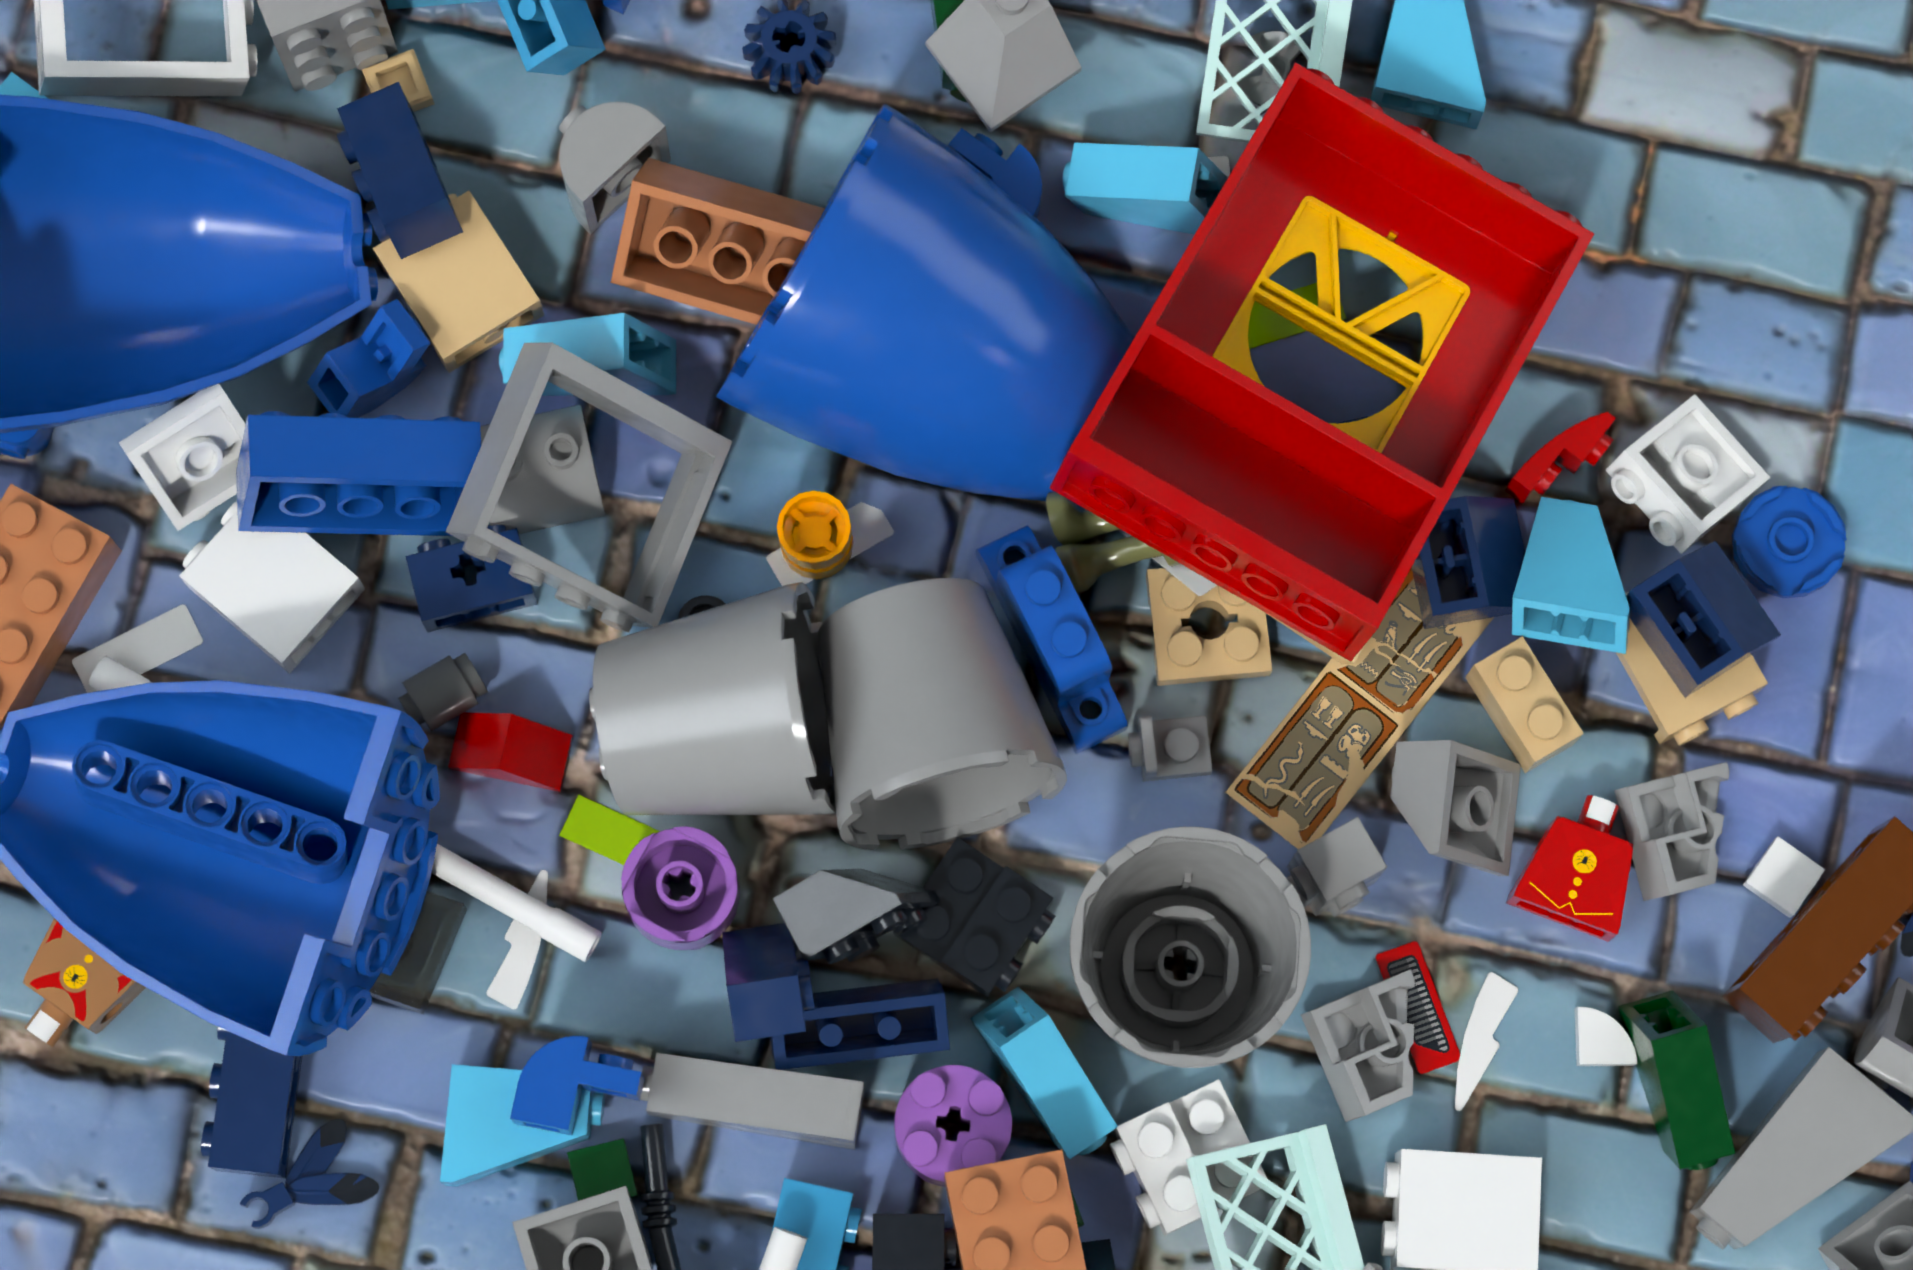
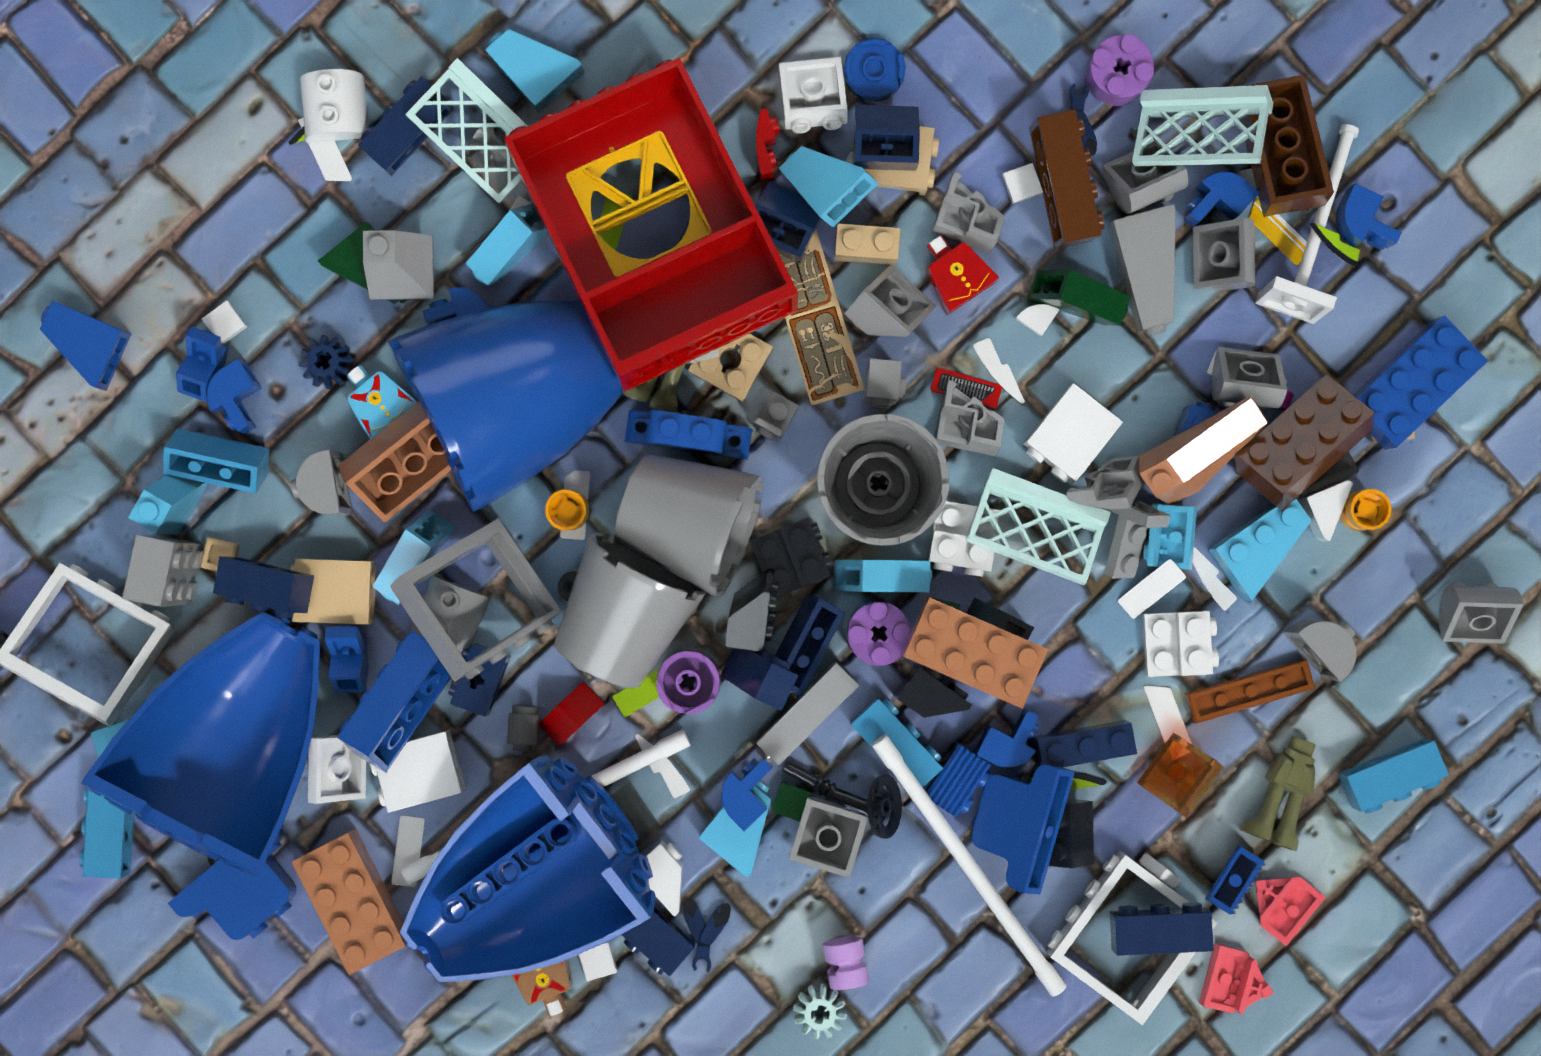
camera: 50 degrees left, 10 degrees up
none -> medium azure torso [347,365,418,439]
none -> white tile [579,941,618,981]
none -> white slope [645,840,683,916]

